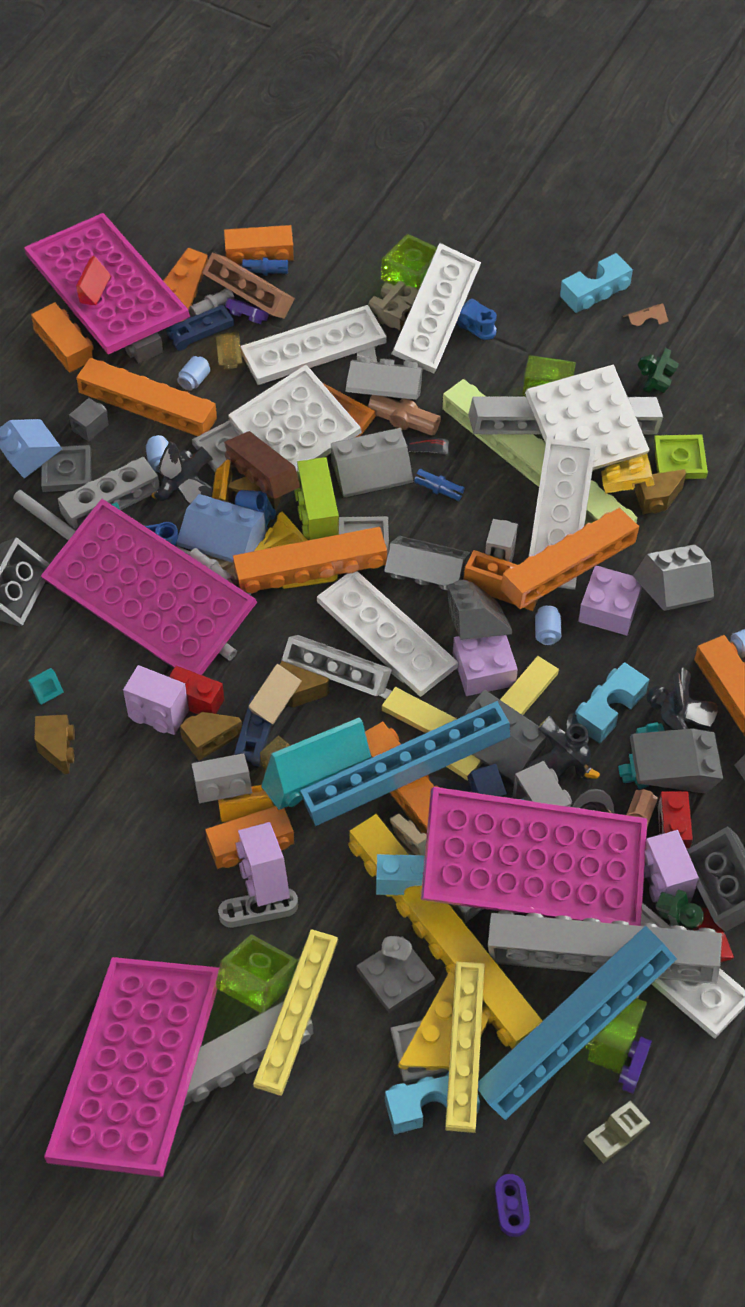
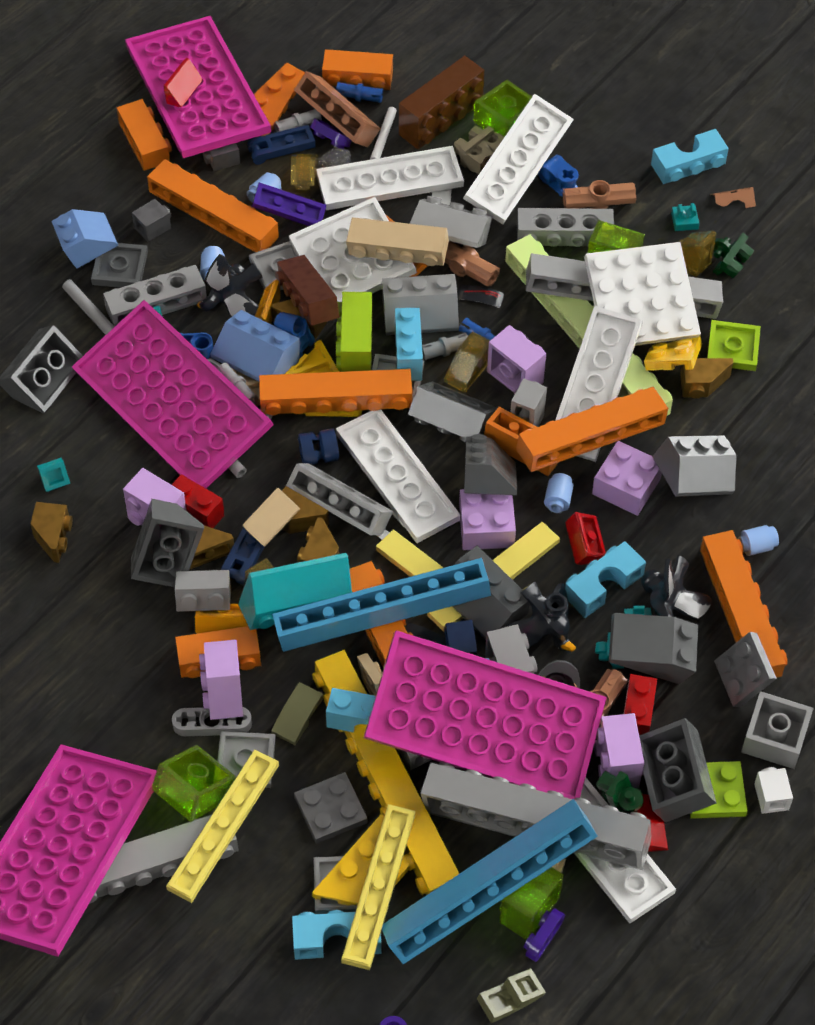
camera: 10 degrees right, 0 degrees up
light grey piece [382,936,412,961] -> none
none -> dark grey slope [131,498,204,587]
none -> light grey tile [215,731,276,788]
none -> dark purple plate [251,182,326,226]
none -> olive slope [271,682,323,745]
none -> pearl gold slope [297,517,339,562]
none -> dark blue wheel [298,428,339,465]
none -> clear slope [318,147,351,167]
none -> tan brick [346,217,449,266]
none -> white bar [370,107,397,160]
none -> medium azure arch [395,308,423,381]
none -> reddish brown brick [399,55,484,149]
none -> light grey pin [422,333,470,361]
none -> clear yellow slope [444,331,490,393]
none -> lavender brick [487,325,546,393]
none -> light grey brick [517,208,614,247]
none -> nougat piece [563,180,636,209]
none -> red slope [566,512,606,565]
none -> teal tile [671,203,700,231]
none -> clear yellow slope [678,230,717,277]

